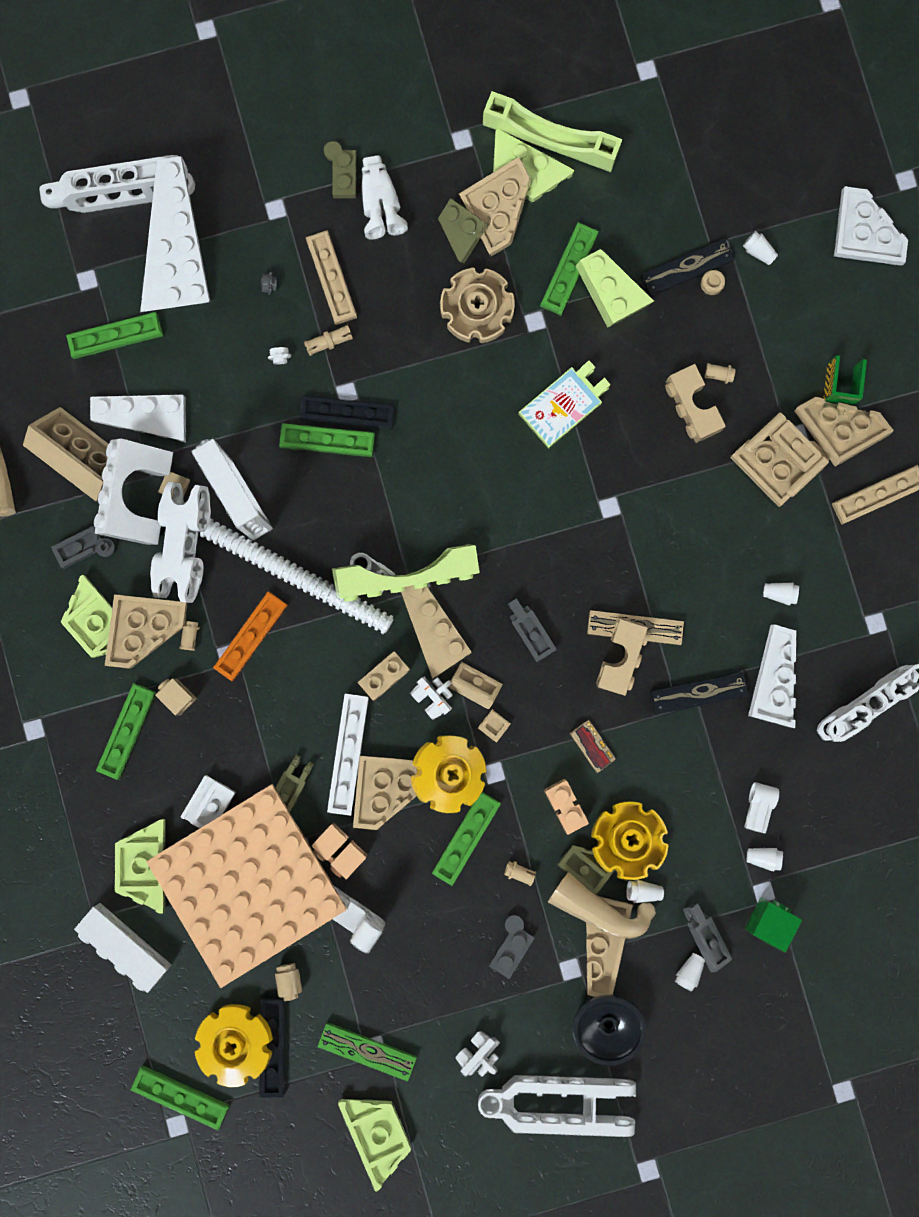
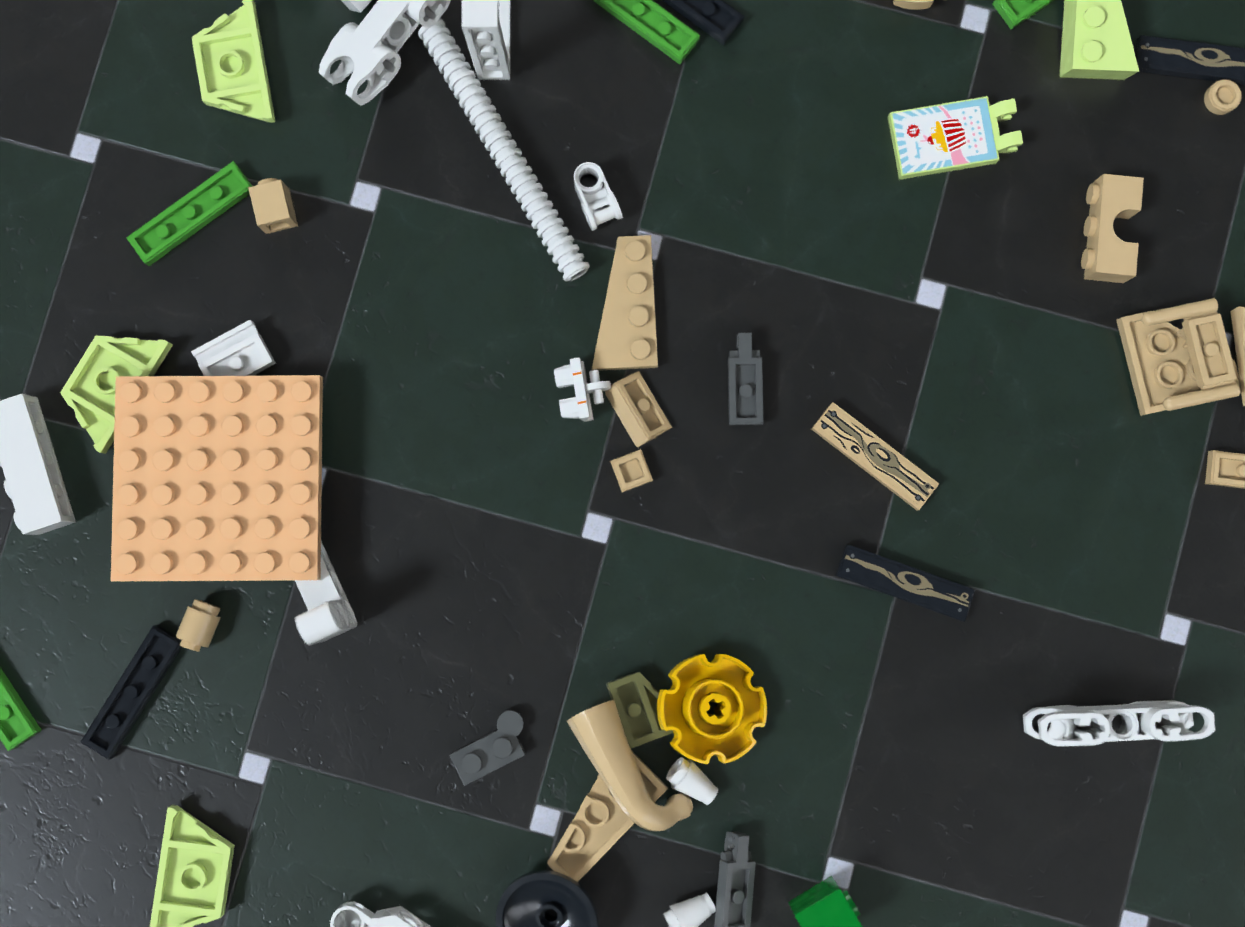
camera: 35 degrees right, 0 degrees up
tan plate [105,595,188,669] -> none
tan pin [180,621,200,651] -> none
yellow piece [195,1004,273,1087] -> none
orange tile [213,591,288,681] -> none
olive hinge [275,755,314,812] -> none
light nougat piece [312,822,368,879] -> none
bright green tile [318,1022,417,1081] -> none
white plate [327,694,369,816] -> none
yellowish green arch [332,544,480,602] -> none
tan plate [353,755,417,830] -> none
tan brick [358,652,410,701] -> none
yellow piece [411,735,486,813] -> none
bright green tile [432,792,501,886] -> none
white hips [456,1031,500,1077] -> none
tan pin [504,861,536,886] -> none
light nougat piece [543,779,589,835] -> none
slope [569,720,615,773] -> none
tan arch [596,617,649,695] -> none
tan pin [704,363,735,384] -> none
white piece [744,782,779,833] -> none
white cone [746,848,783,872] -> none
white wing [748,625,796,728] -> none
white cone [763,582,799,606] -> none

